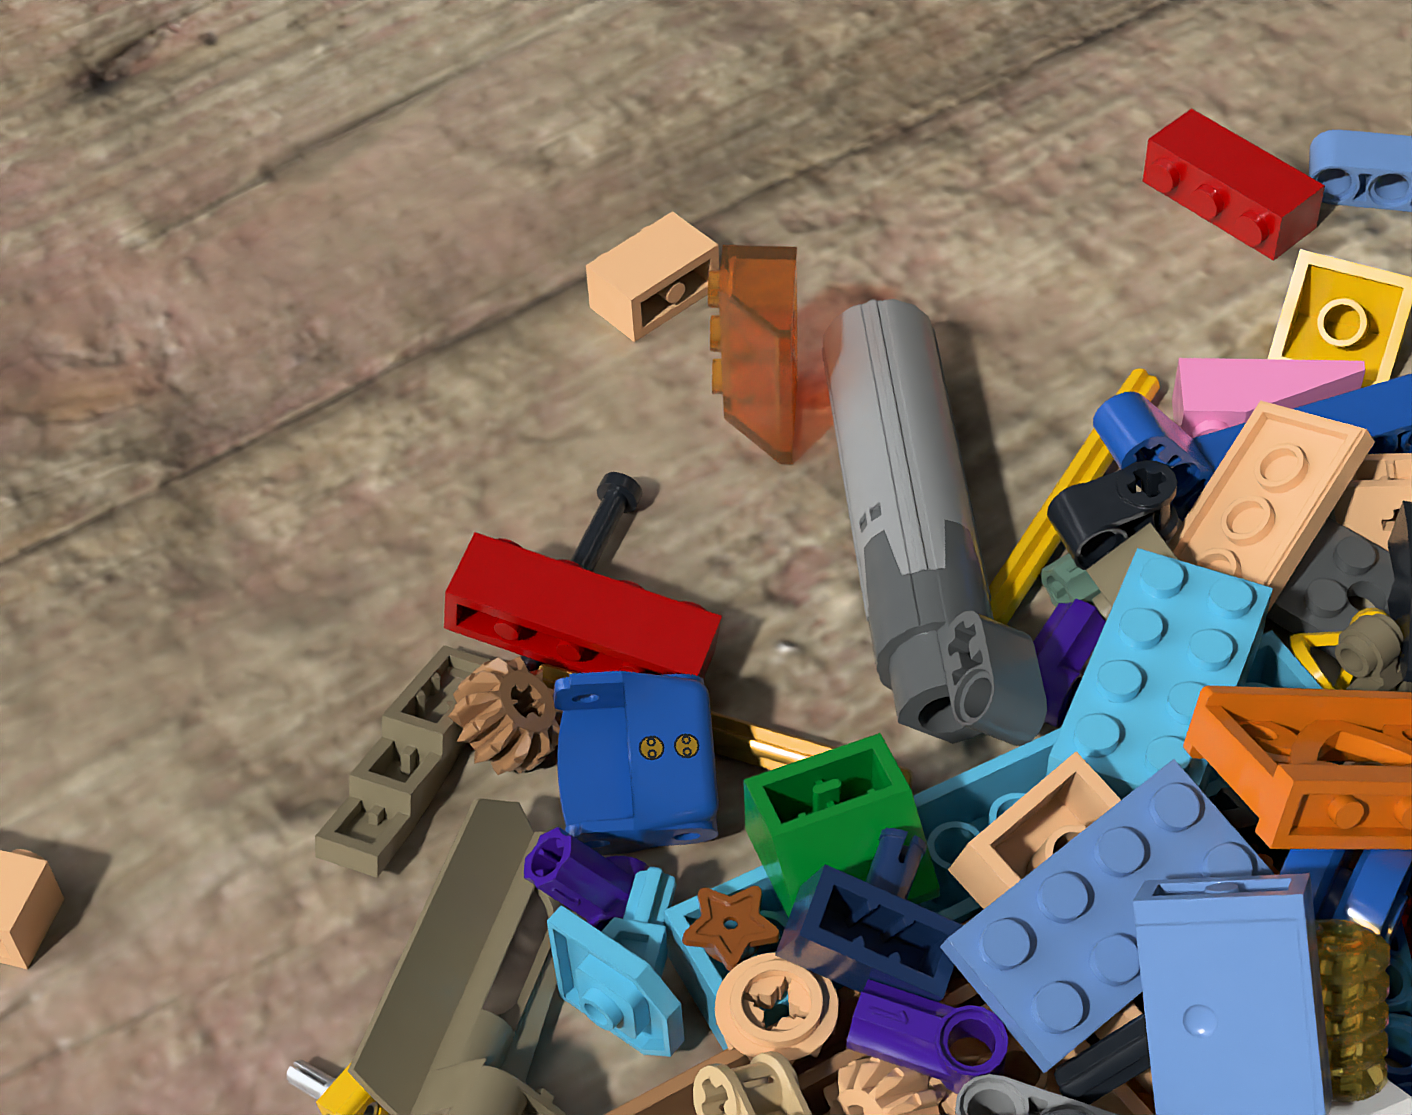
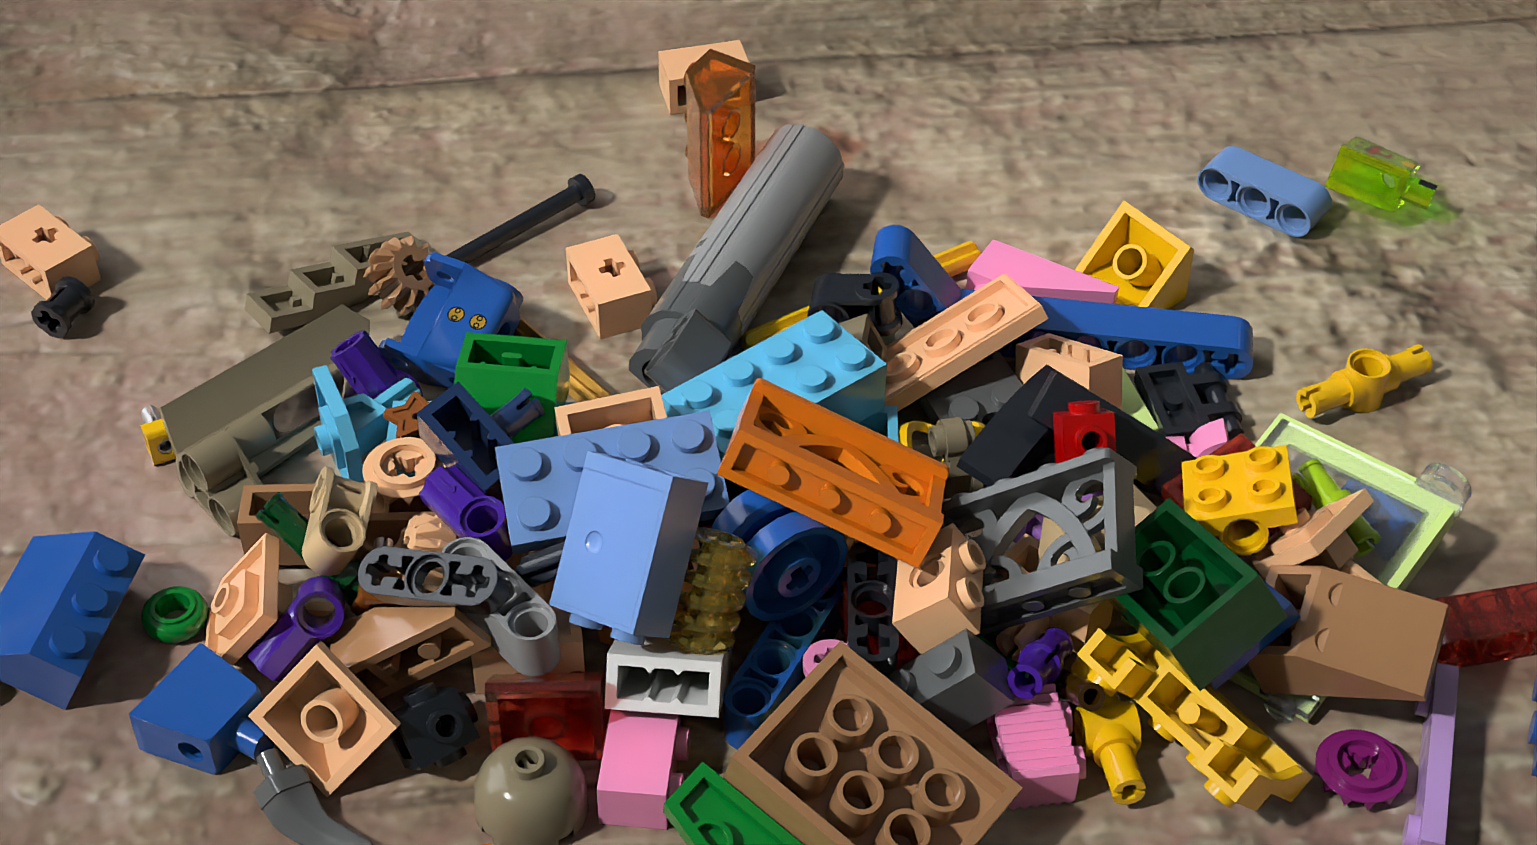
camera: 25 degrees right, 5 degrees down
red brick [444,532,722,680] -> none
red brick [1142,108,1325,261] -> none
none -> black bush [31,276,95,338]
none -> light nougat brick [566,234,657,339]

